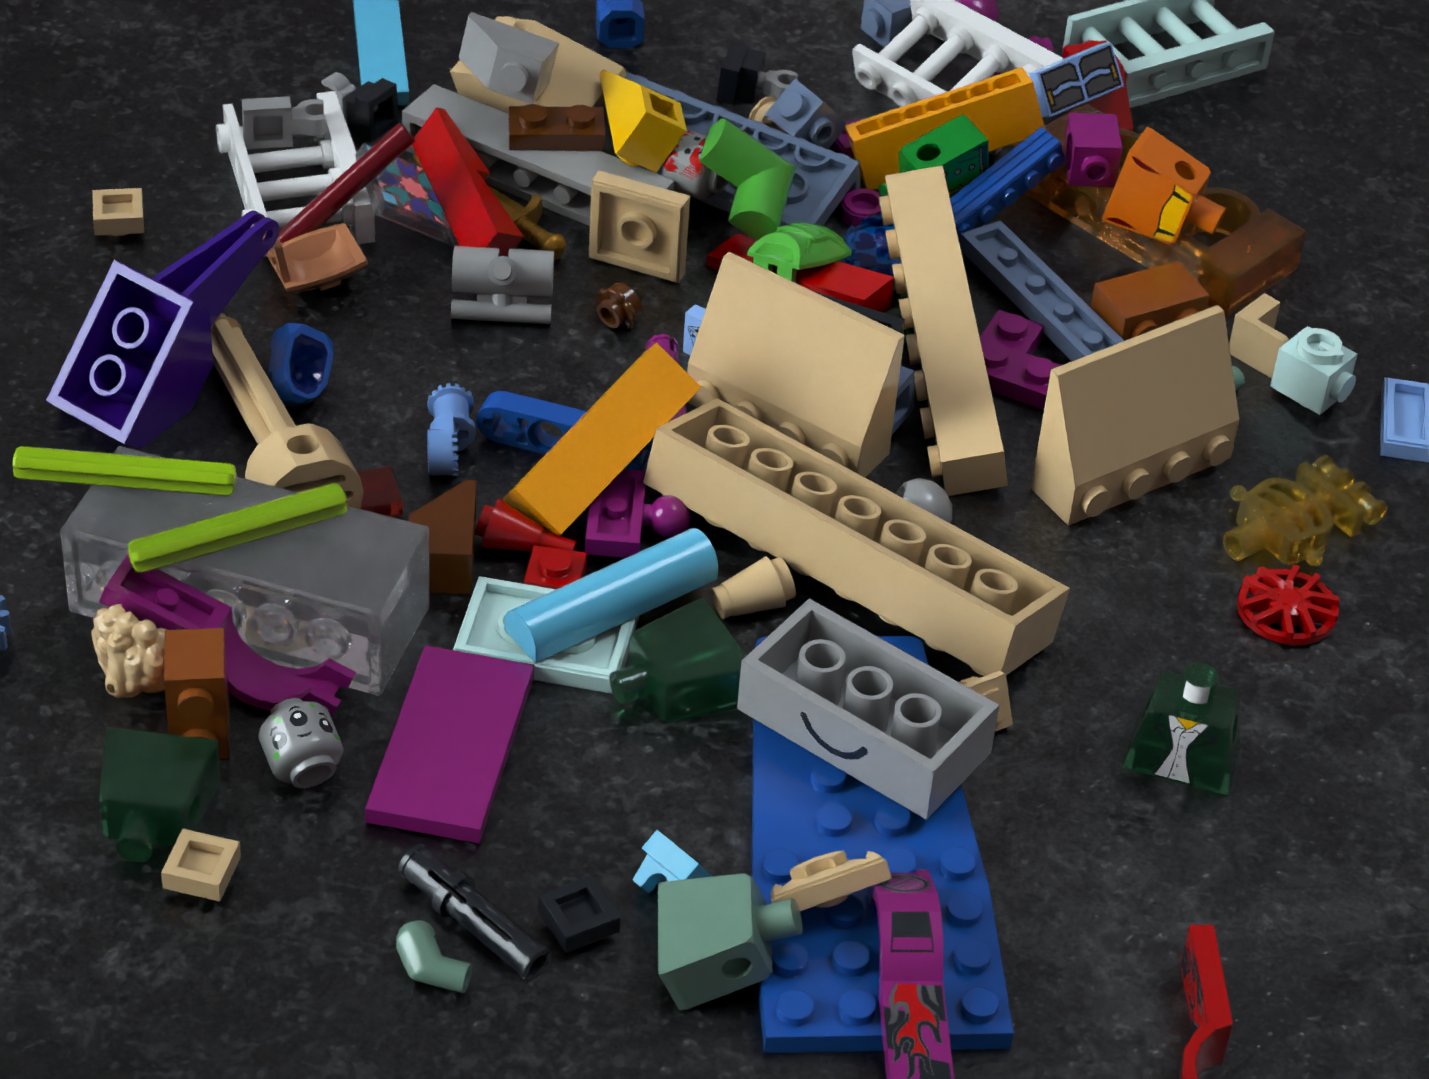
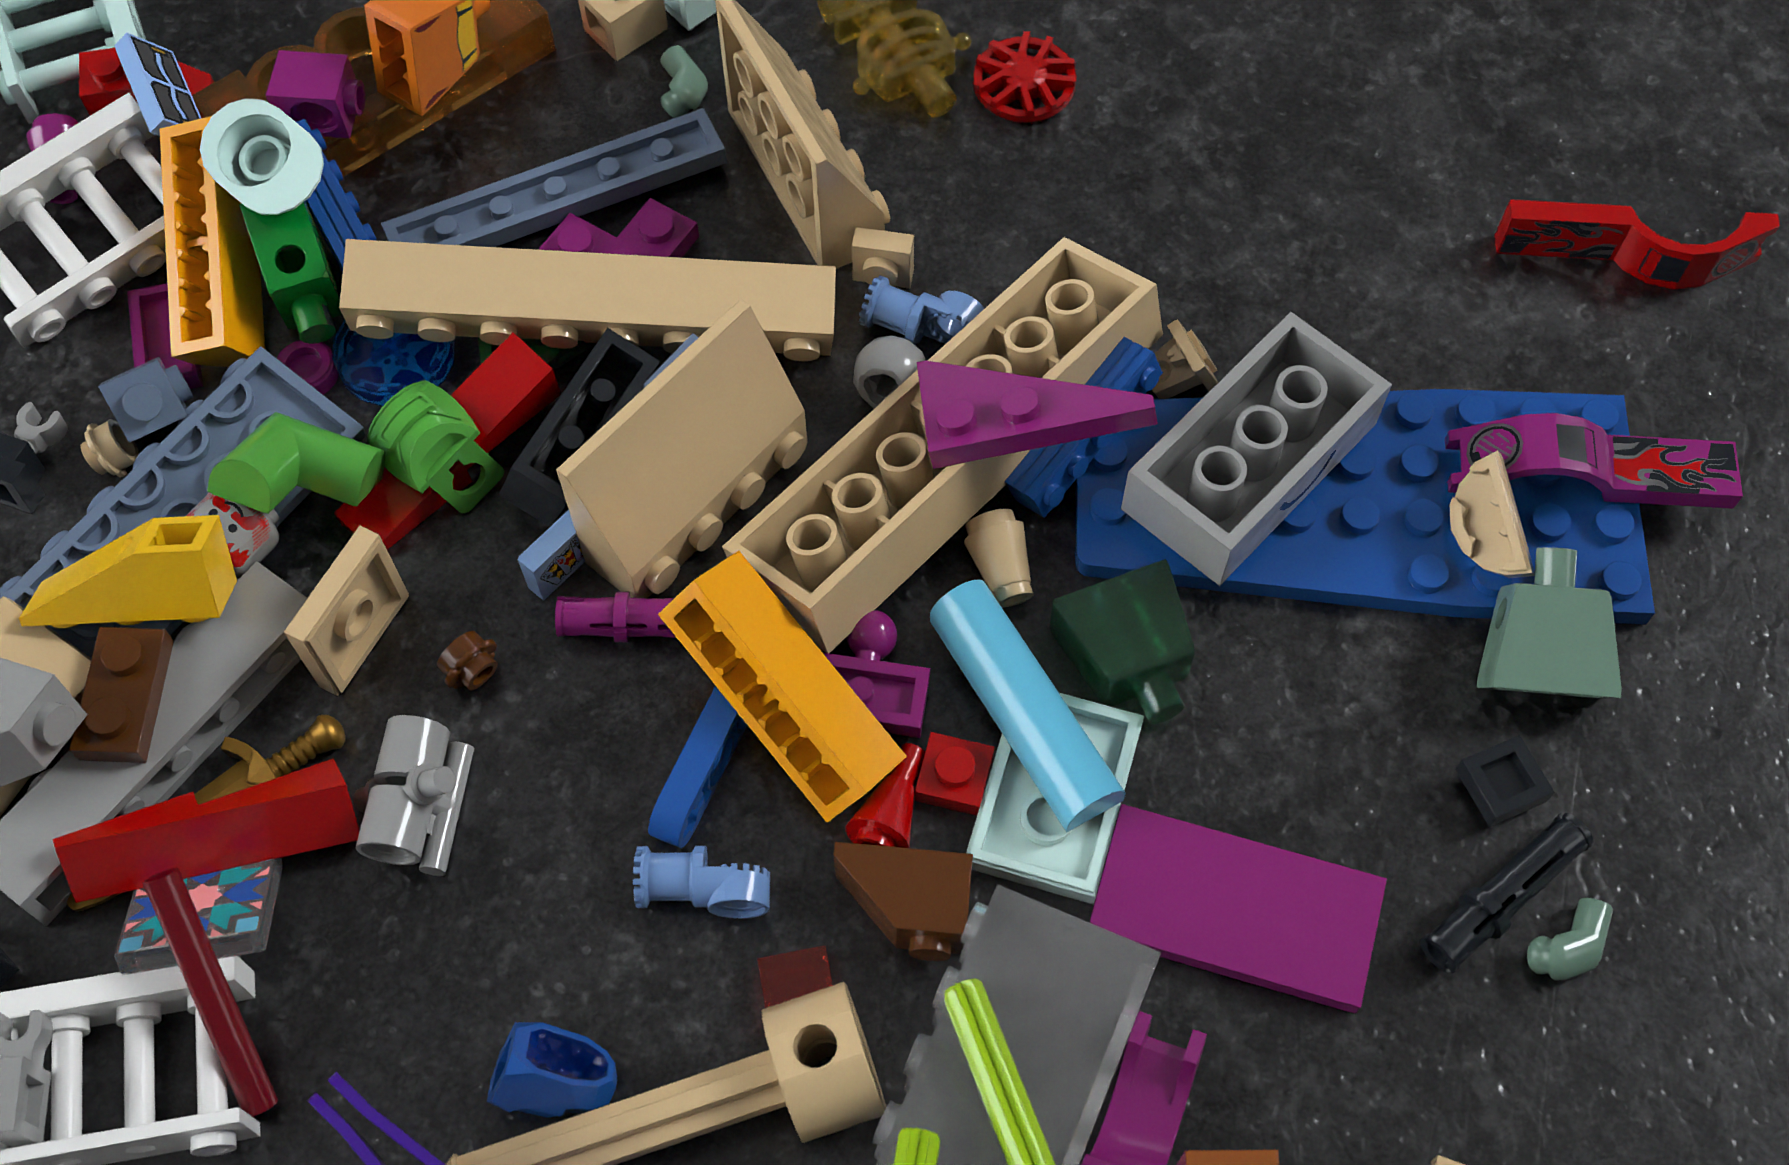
camera: 80 degrees left, 20 degrees up
light grey head [258,698,344,788] -> none
nougat piece [263,223,368,294] -> none
medium azure tile [633,830,712,894] -> none
dark orange brick [1091,261,1210,341] -> none
clear green torso [1122,663,1240,795] -> none
none -> light aqua piece [200,98,324,215]
none -> tan plate [852,227,914,288]
none -> medium blue connector [859,275,984,345]
none -> magenta wing [916,360,1158,469]
none -> blue piece [1004,337,1163,518]

